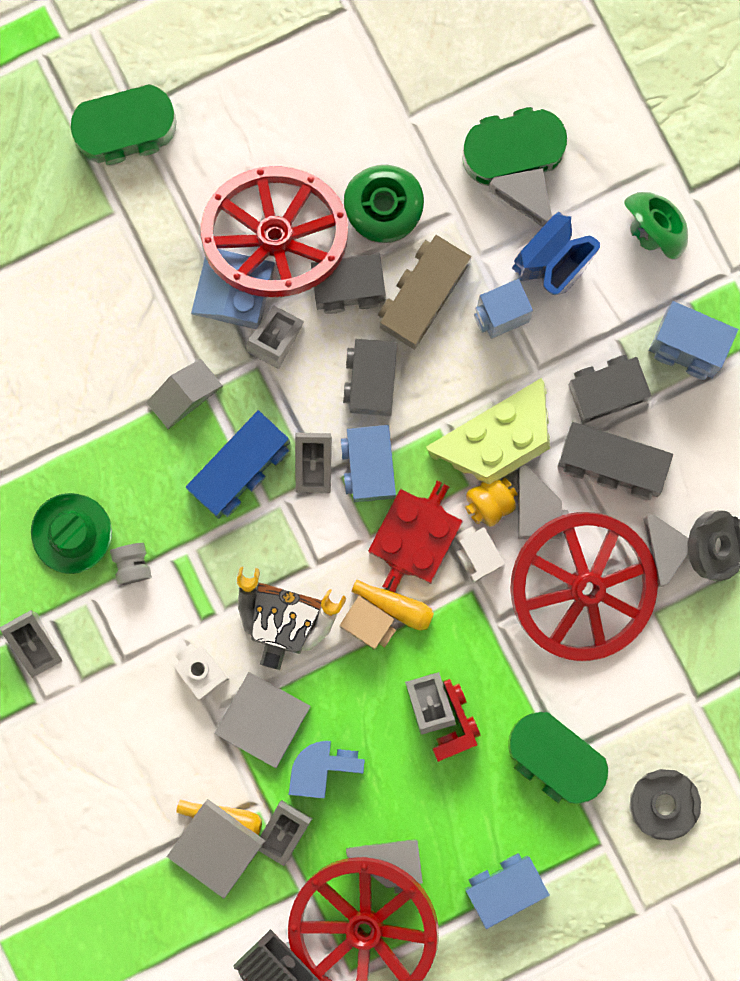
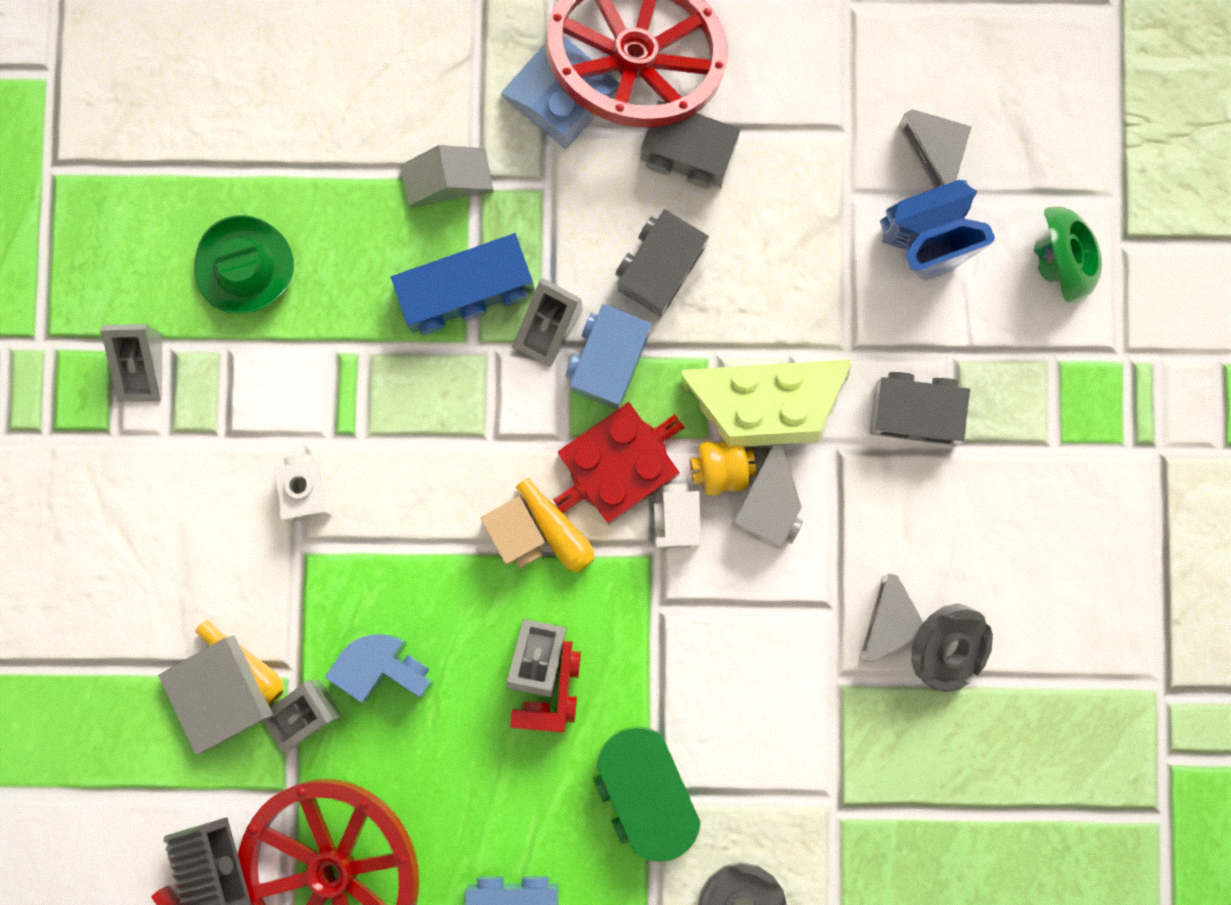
camera: 30 degrees right, 0 degrees up
light grey wheel [110,543,152,585] -> none
light grey tile [214,672,311,768] -> none
torso [237,567,346,671] -> none
light grey slope [246,305,304,369] -> none
green hat [344,164,424,243] -> none
light grey slope [346,839,423,893] -> none
dark tan brick [377,235,472,350] -> none
green brick [462,107,567,186] -> none
medium blue brick [474,278,533,339] -> none
red wheel [510,512,658,661] -> none
dark grey brick [557,421,674,500] -> none
medium blue brick [648,301,739,380] -> none

